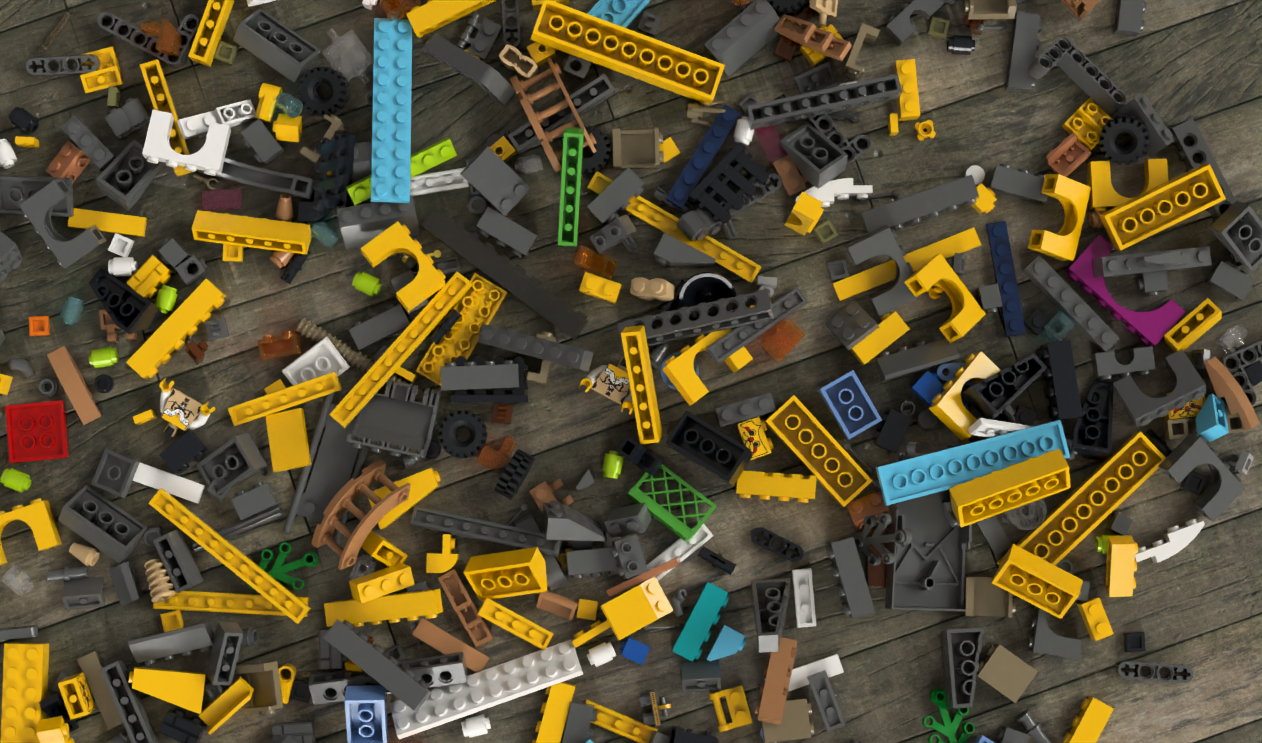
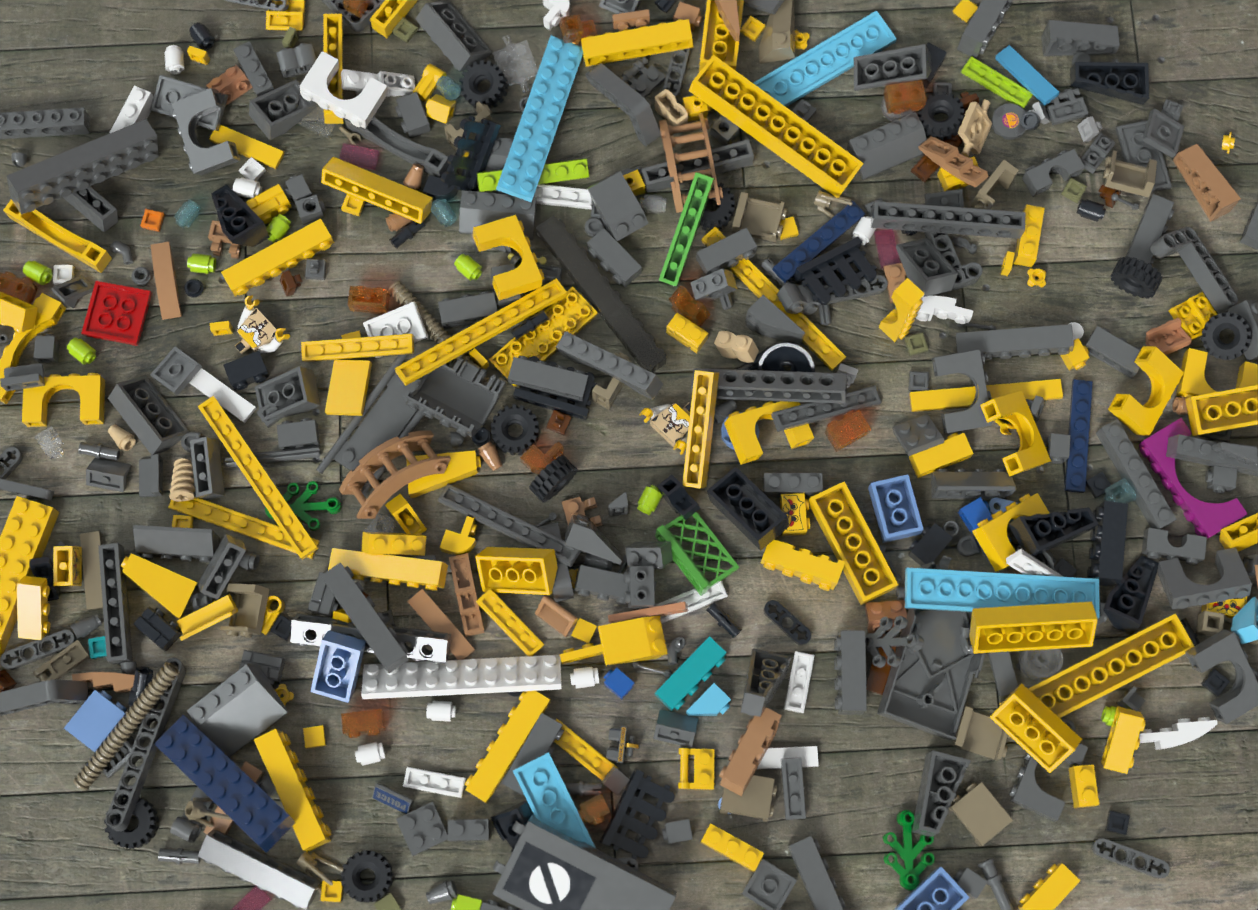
camera: 15 degrees right, 10 degrees down
none -> medium nougat cone [478,441,503,471]
none -> black tyre [1110,256,1163,299]

